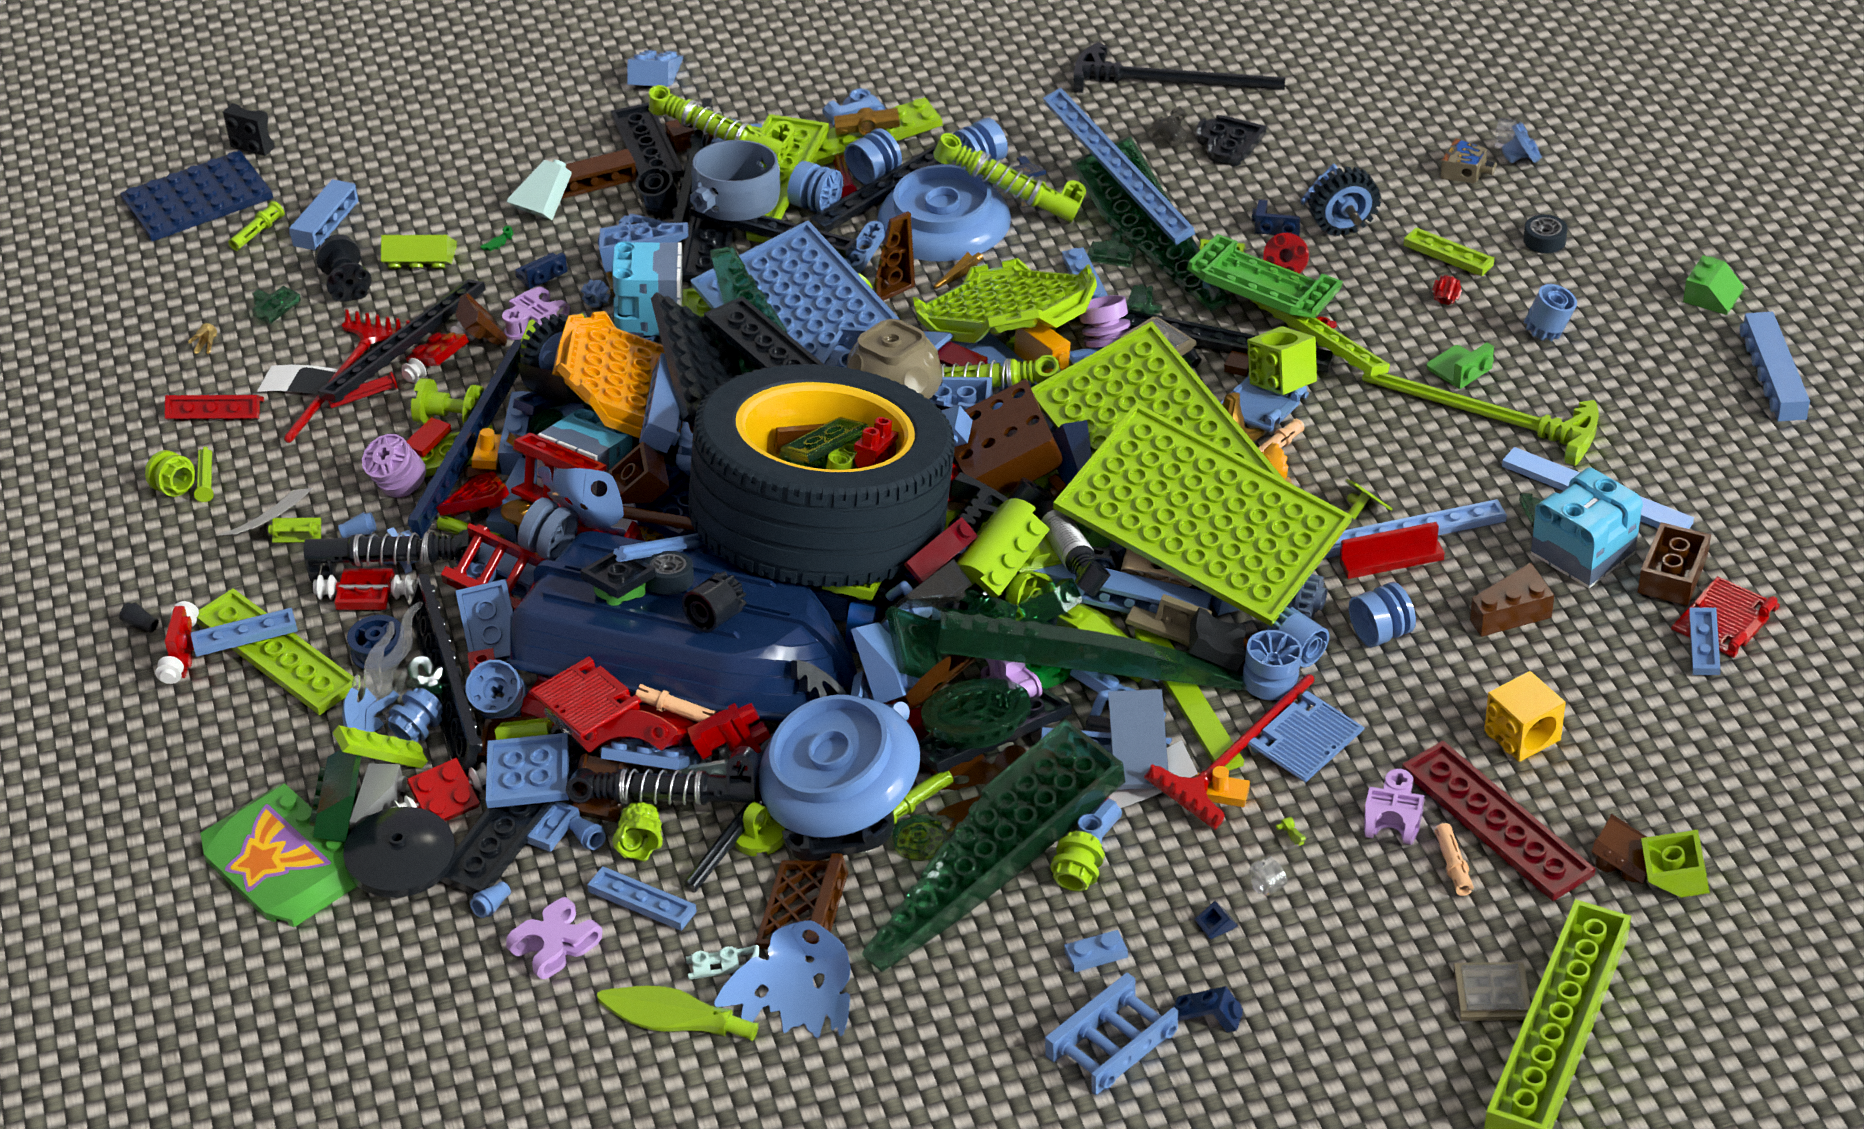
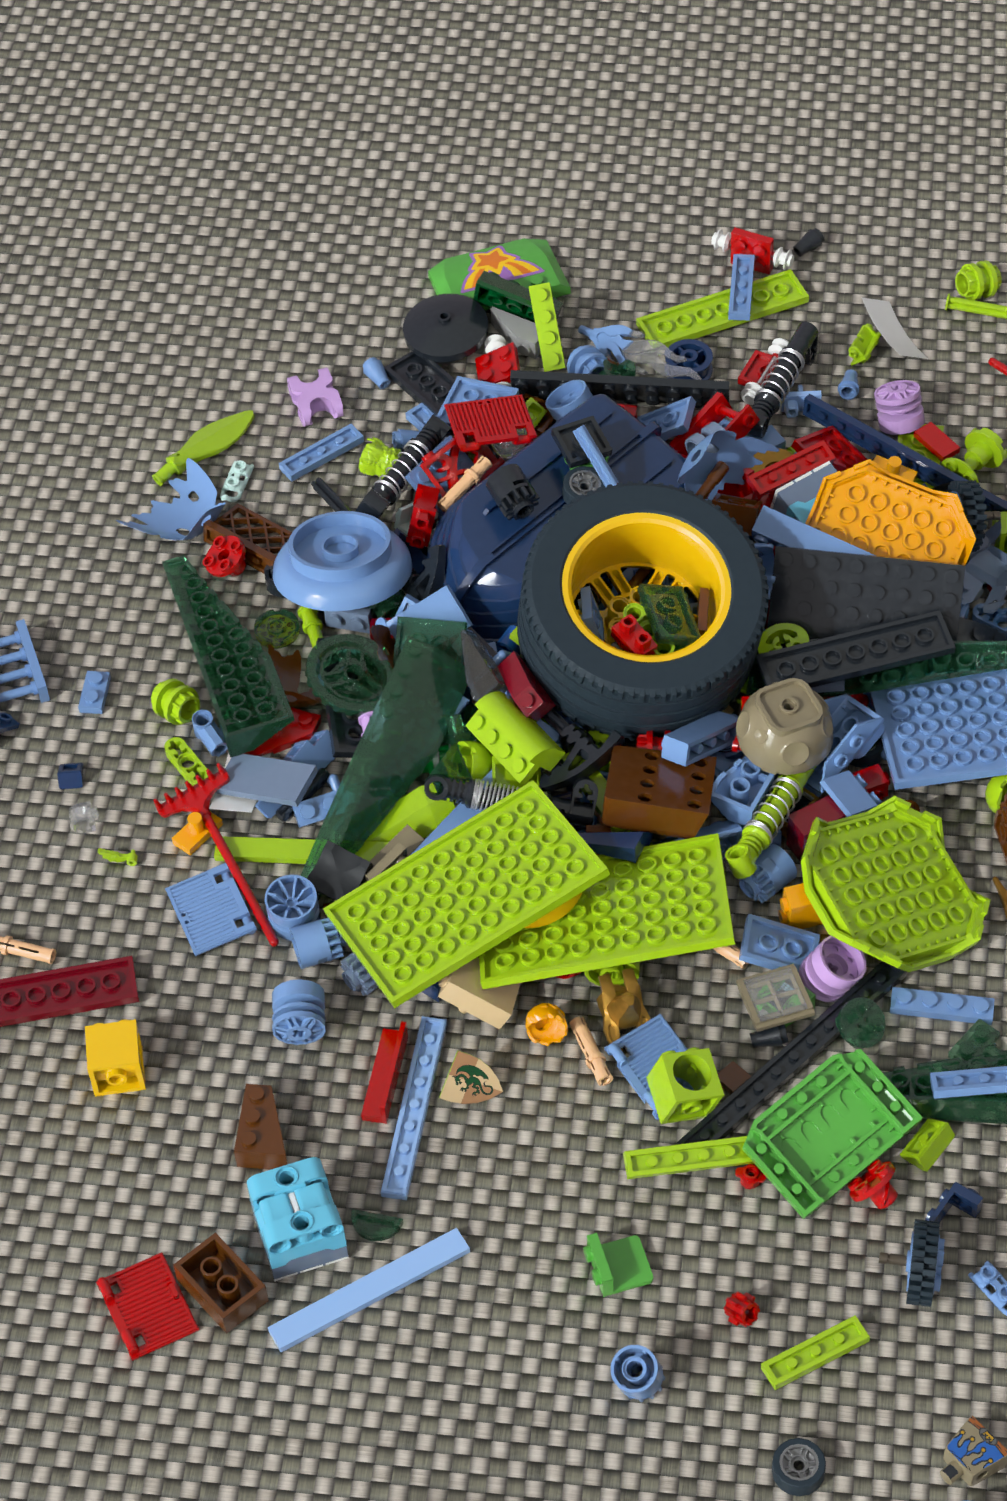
camera: 115 degrees right, 10 degrees up
lime piece [1362,373,1599,466] -> none
lavender piece [1364,769,1424,845] -> none
medium blue plate [1689,608,1720,675] -> none
none -> lime beam [164,737,208,786]
none -> red plate [203,536,246,577]

